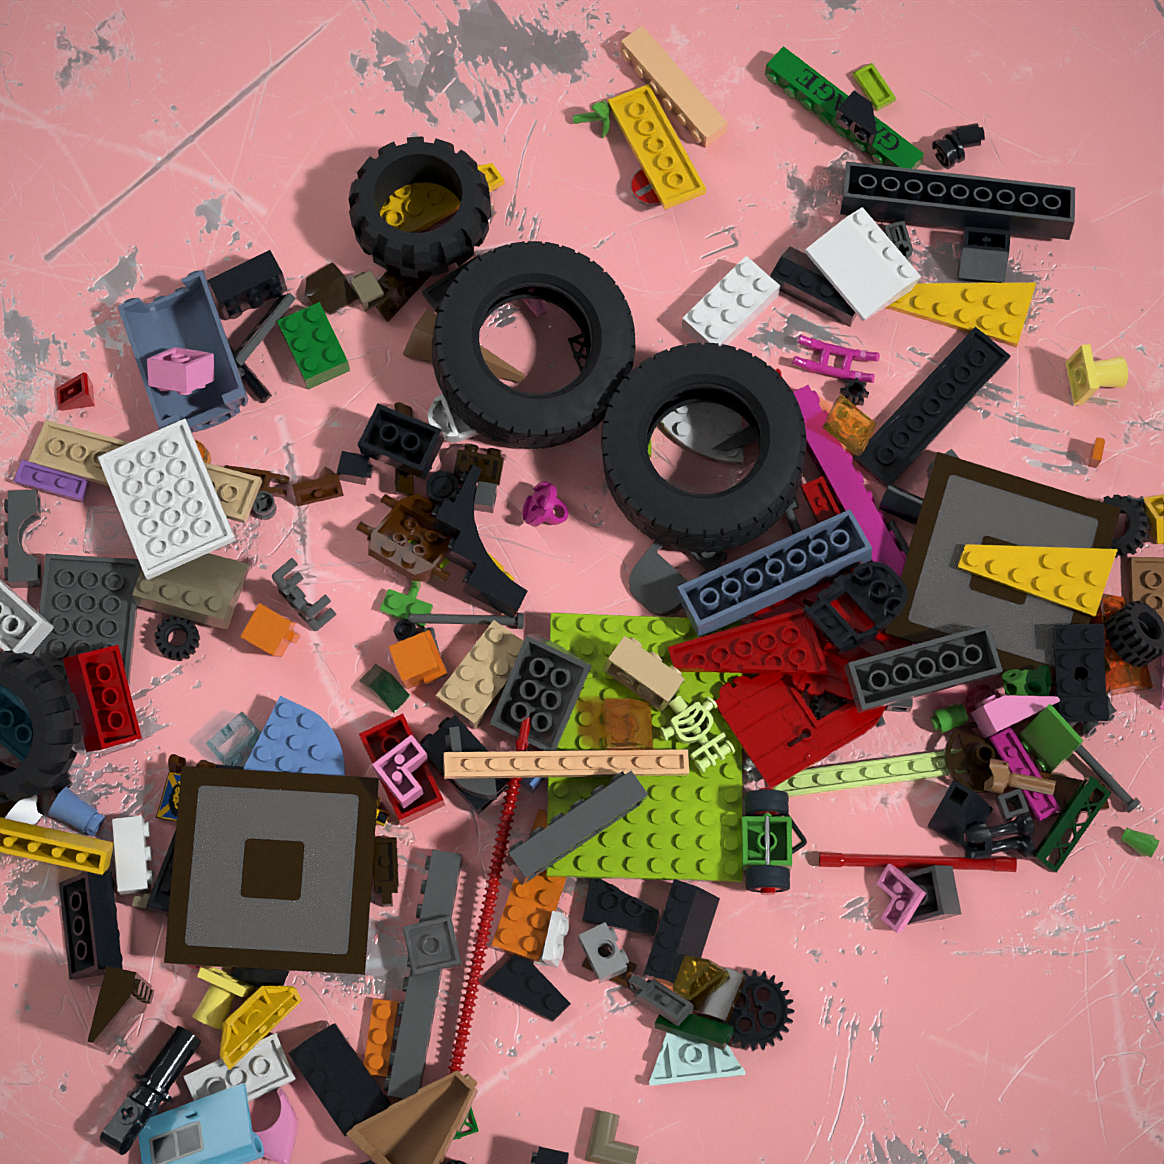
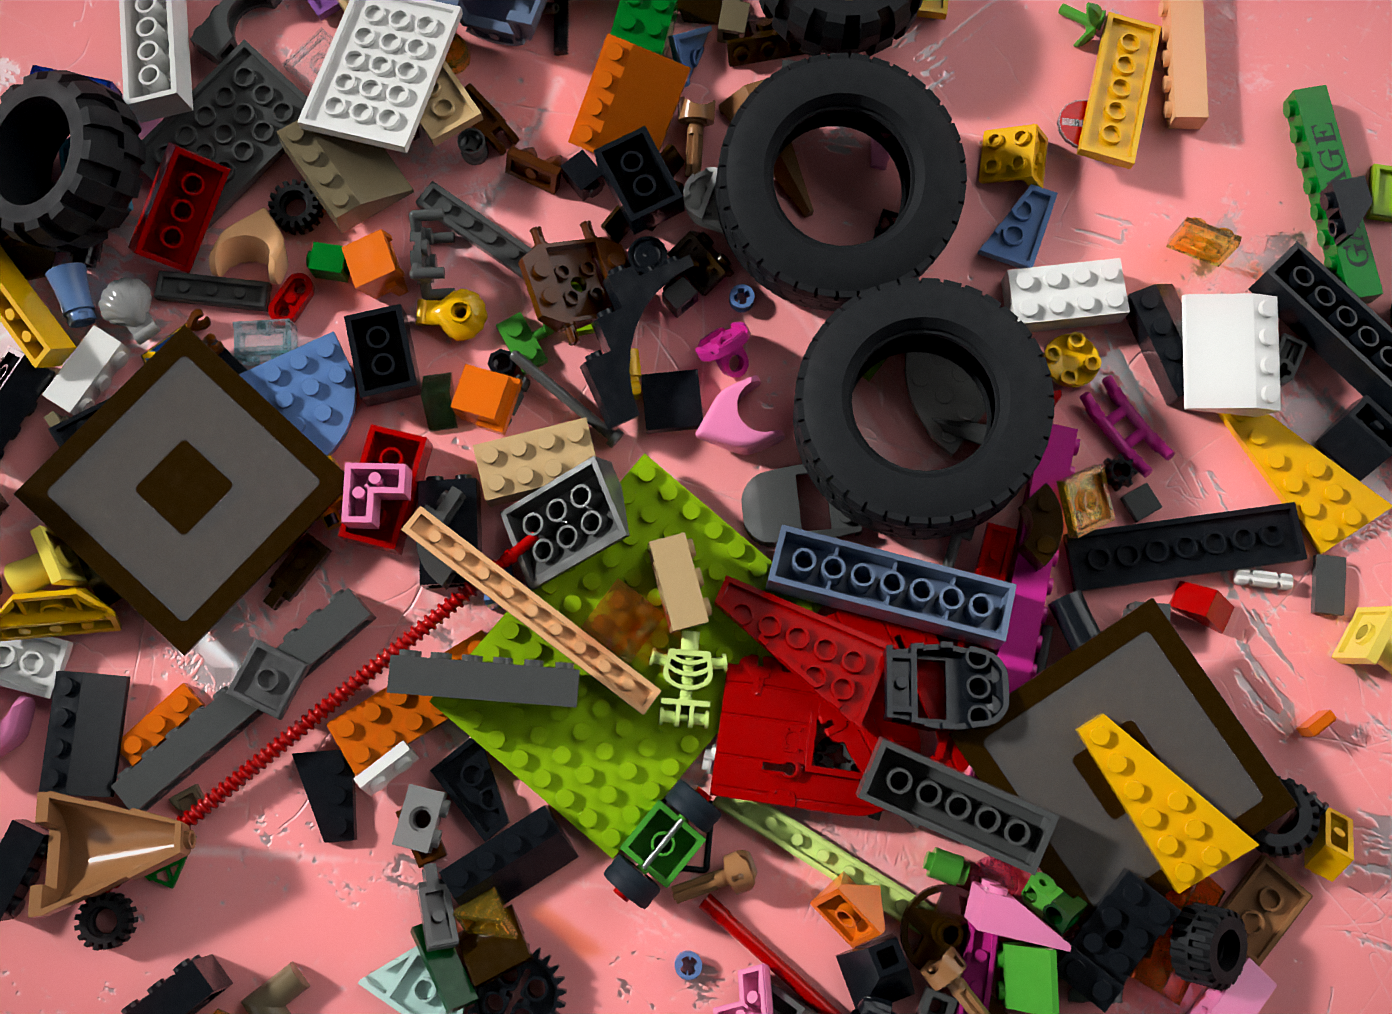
camera: 40 degrees right, 5 degrees up
none -> light grey animal [99,277,161,345]
none -> dark grey tile [154,270,272,312]
none -> dark tan tile [169,784,205,812]
none -> light nougat animal [209,207,289,285]
none -> red plate [268,273,315,326]
none -> green brick [306,242,350,283]
none -> black brick [344,304,423,407]
none -> yellow animal [415,288,488,341]
none -> dark grey plate [416,181,532,279]
none -> orange slope [568,33,691,153]
none -> black slope [641,369,703,434]
none -> medium blue tile [668,25,712,87]
none -> medium nougat piece [671,850,758,904]
none -> medium blue bush [674,950,702,980]
none -> medium nougat piece [678,96,716,177]
none -> bright pink animal [696,375,785,455]
none -> medium blue bush [729,284,755,313]
none -> orange slope [810,871,885,948]
none -> medium blue wing [977,184,1058,269]
none -> yellow bracket [979,124,1048,188]
none -> dark brown brick [1016,482,1063,571]
none -> yellow dish [1043,332,1102,388]
none -> dark grey tile [1120,483,1162,523]
none -> clear yellow plate [1166,216,1242,267]
none -> red slope [1169,581,1235,634]
none -> white axle [1233,568,1294,591]
none -> dark grey tile [1311,554,1347,616]

